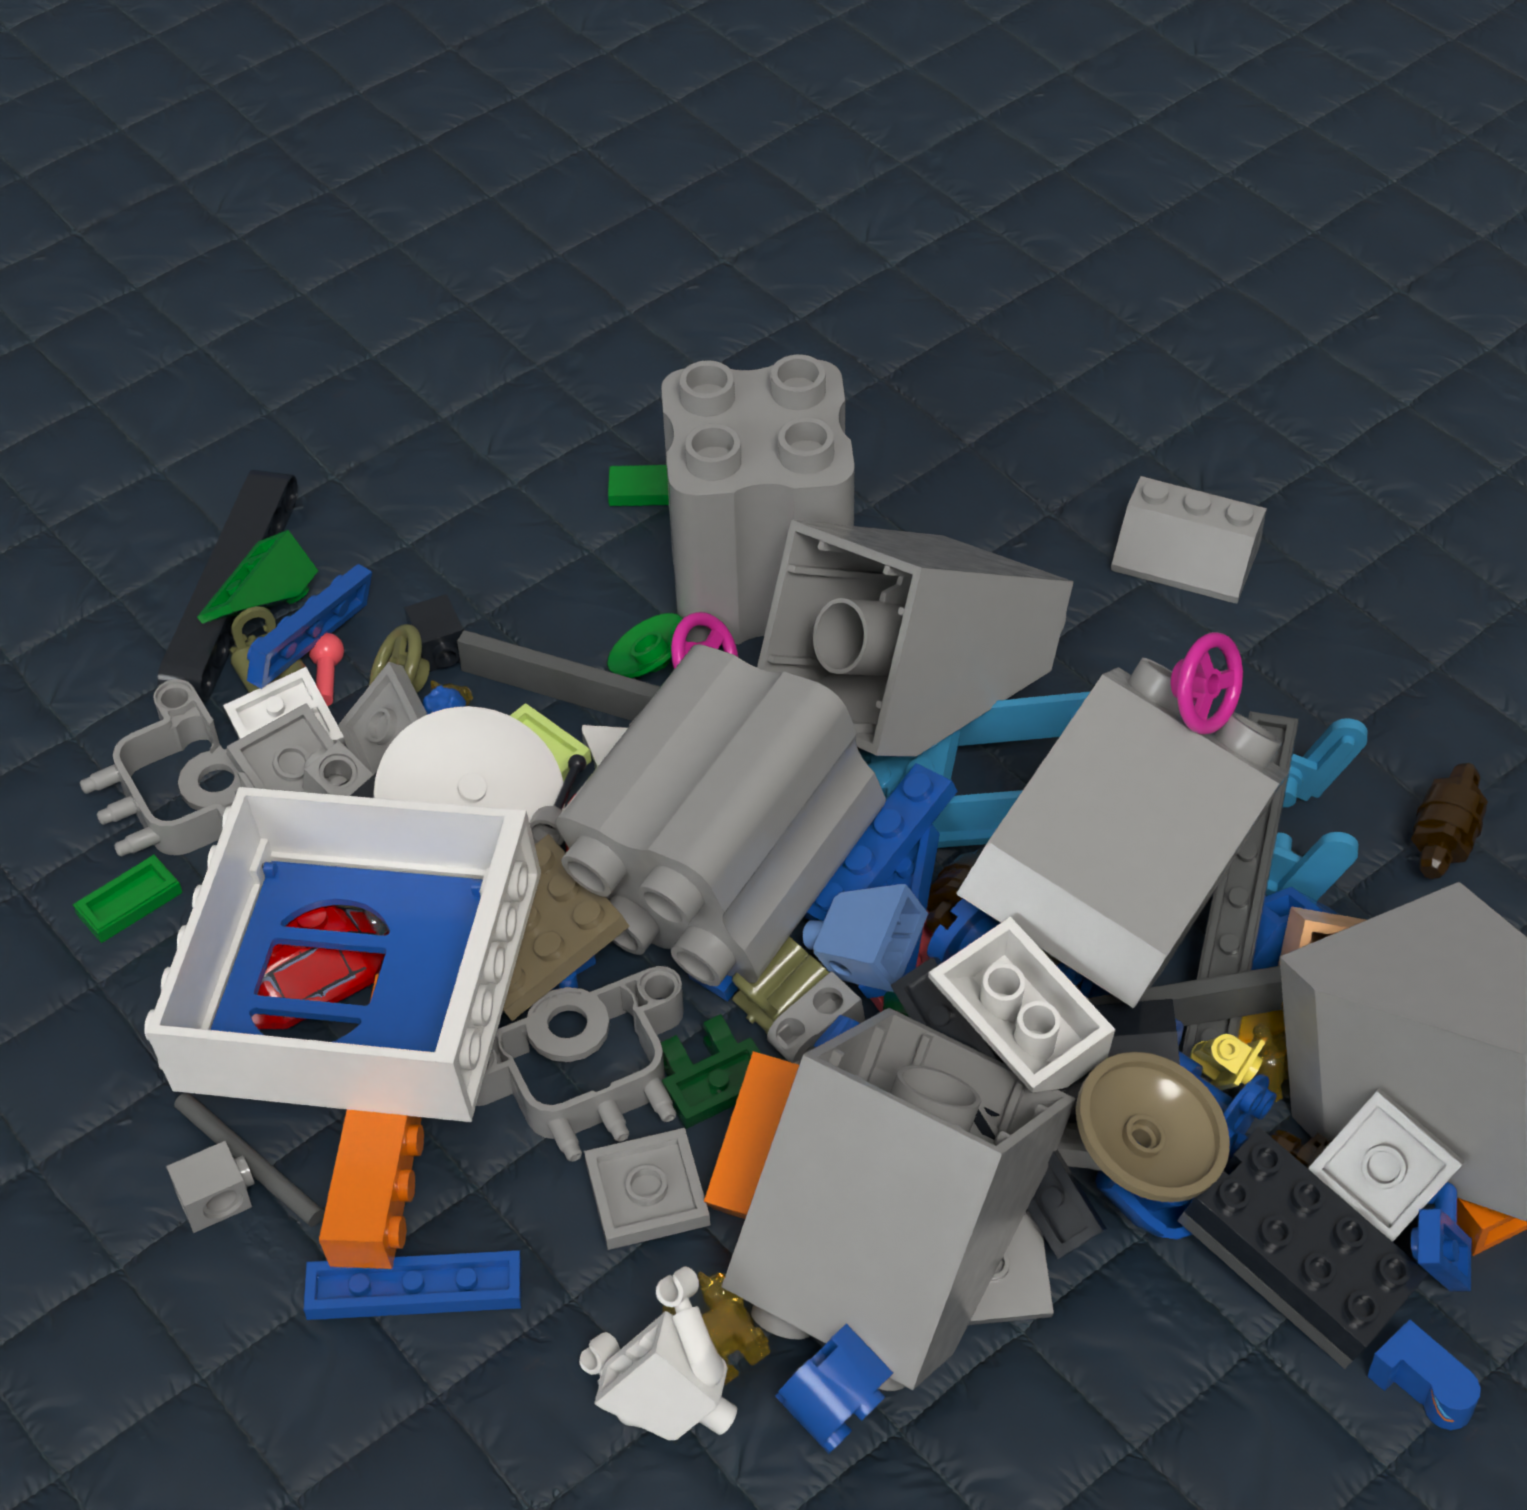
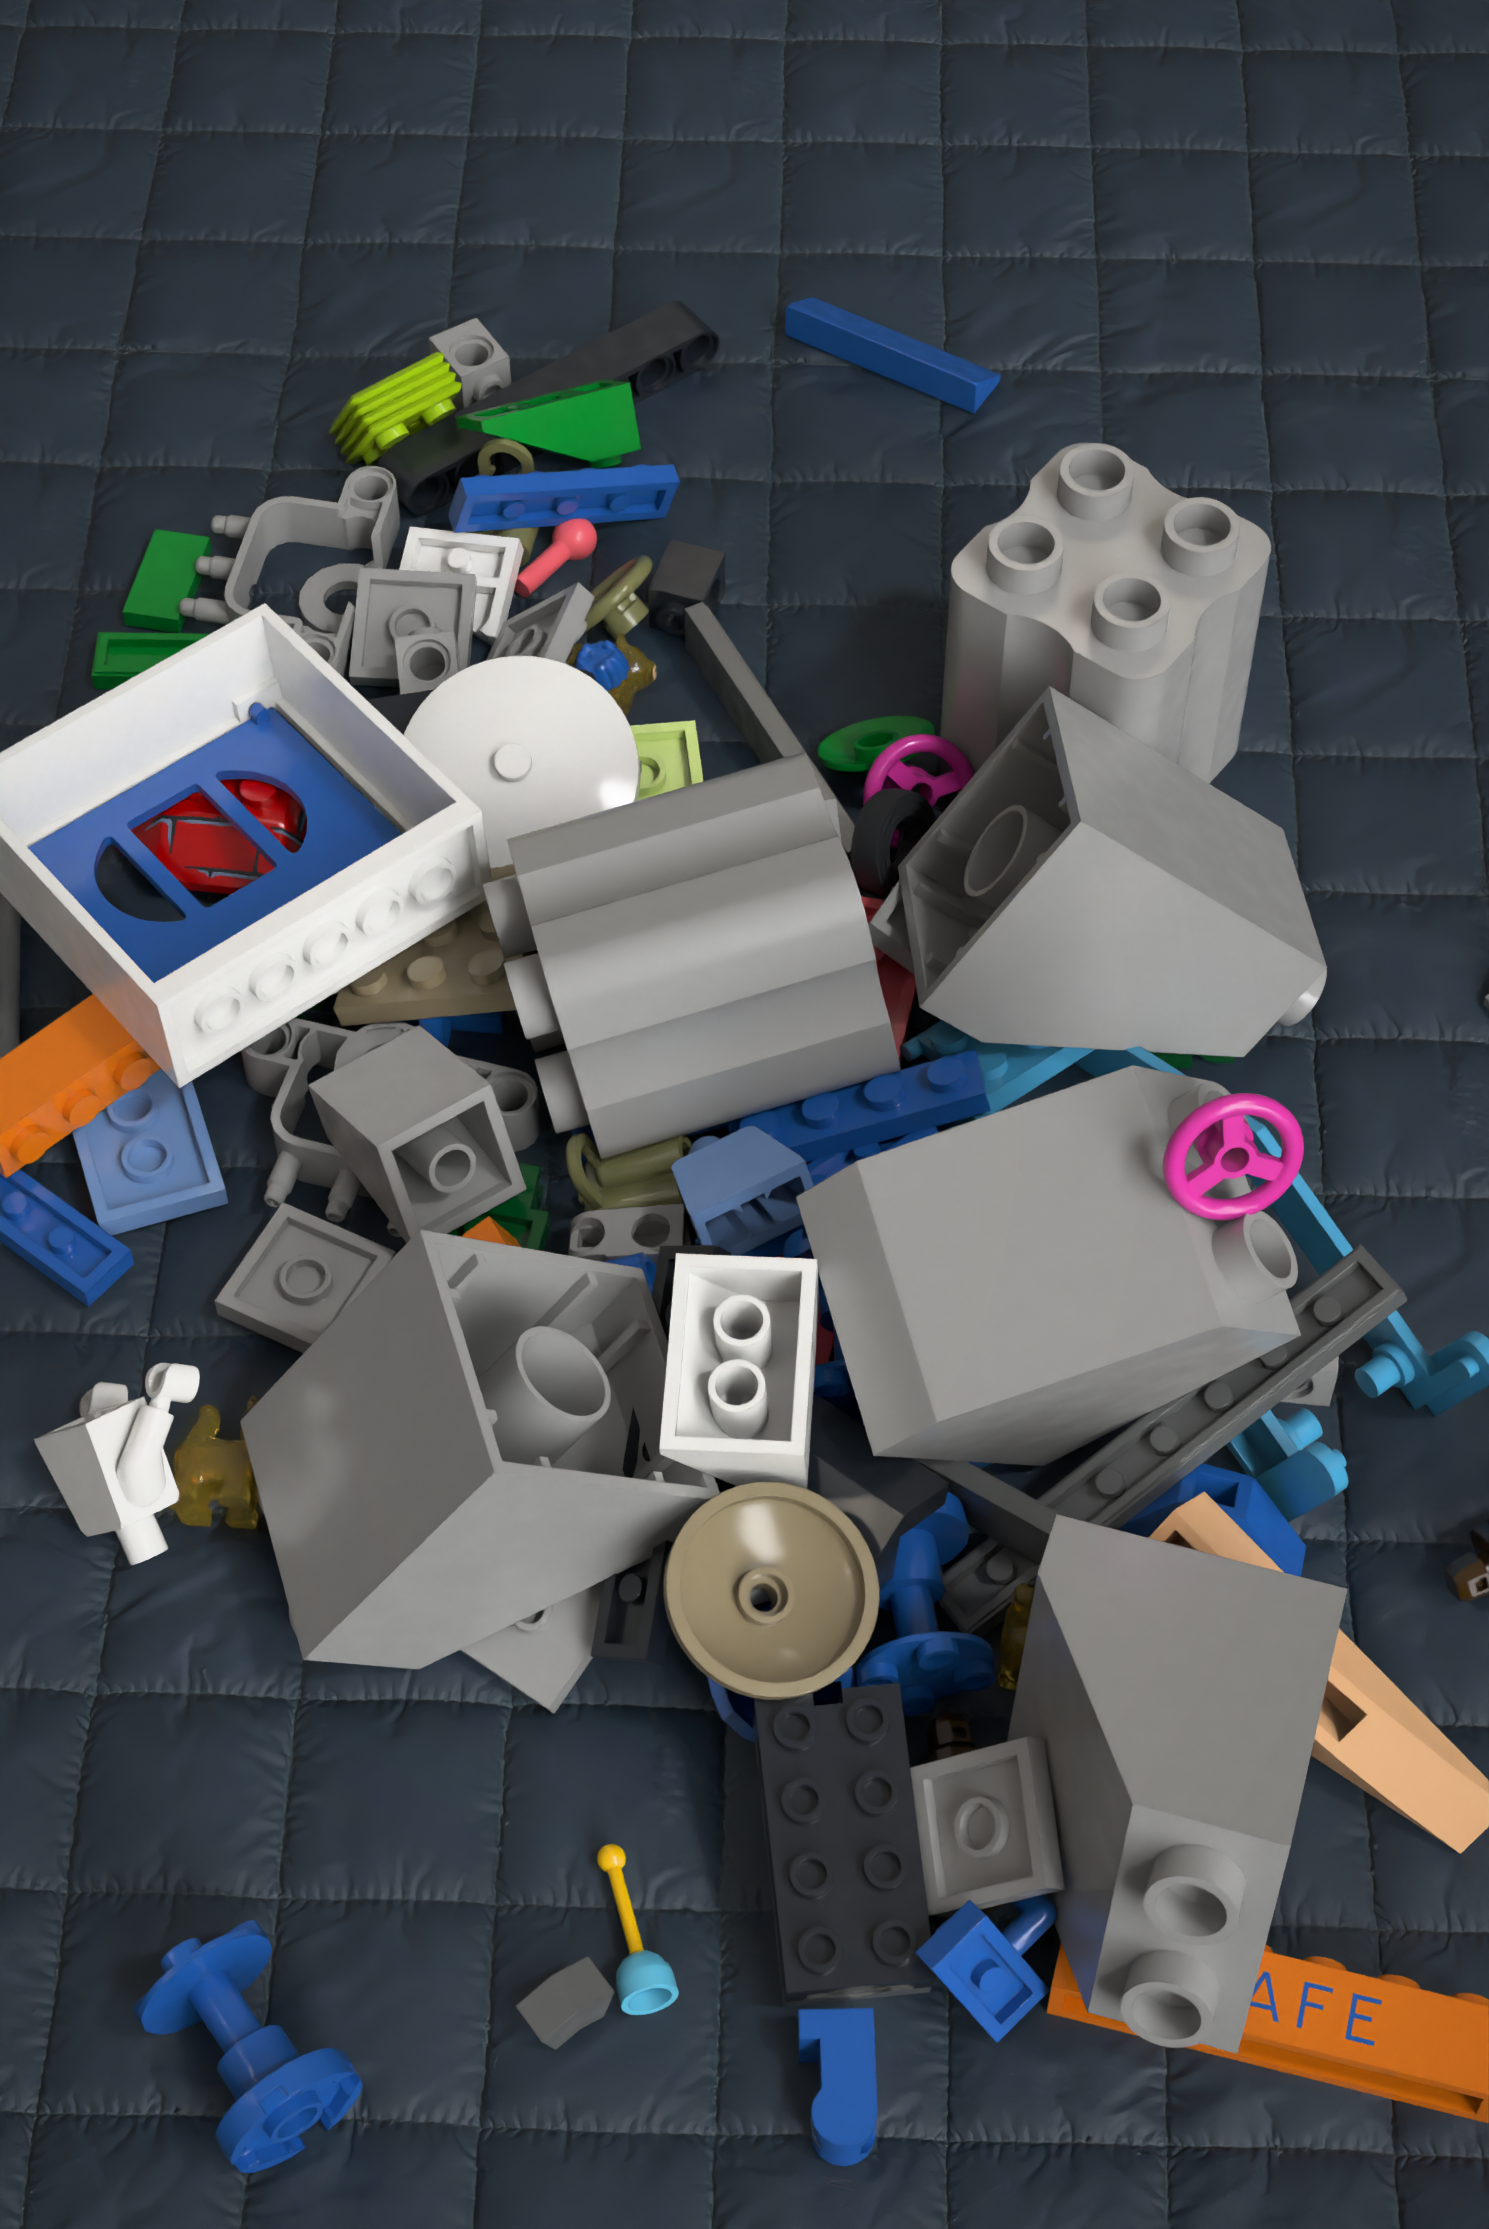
camera: 40 degrees right, 5 degrees up
blue cylinder [775,1323,893,1454] -> none
light yellow hinge [1190,1034,1265,1090] -> none
none -> medium blue plate [72,1069,228,1236]
none -> green tile [122,529,212,633]
none -> light grey slope [308,1025,527,1243]
none -> lime brick [328,352,462,466]
none -> light grey brick [429,318,511,411]
none -> dark grey piece [516,1956,615,2050]
none -> medium azure hinge [597,1844,679,2015]
none -> blue slope [785,297,1001,414]

